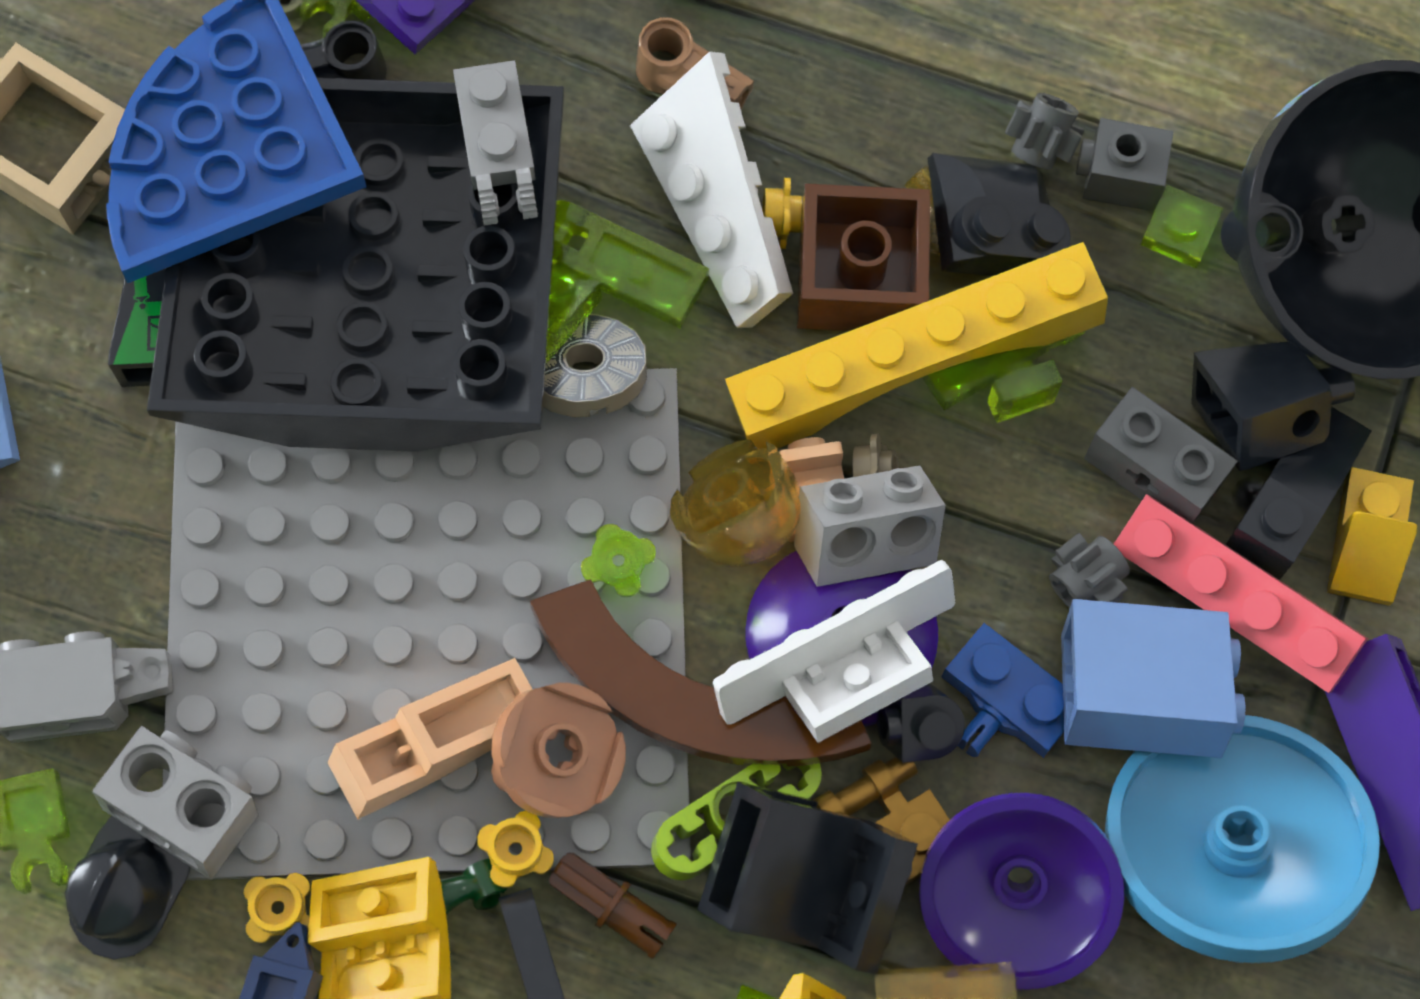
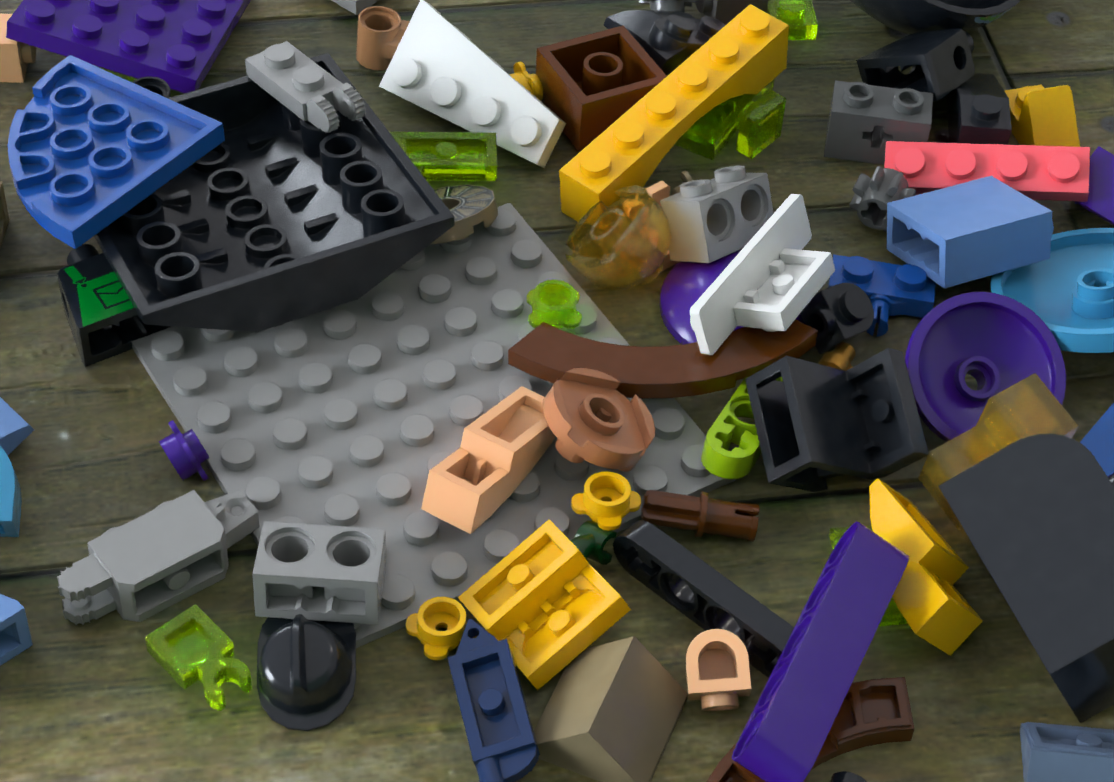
camera: 30 degrees left, 25 degrees down
none -> dark purple plate [159,420,210,481]

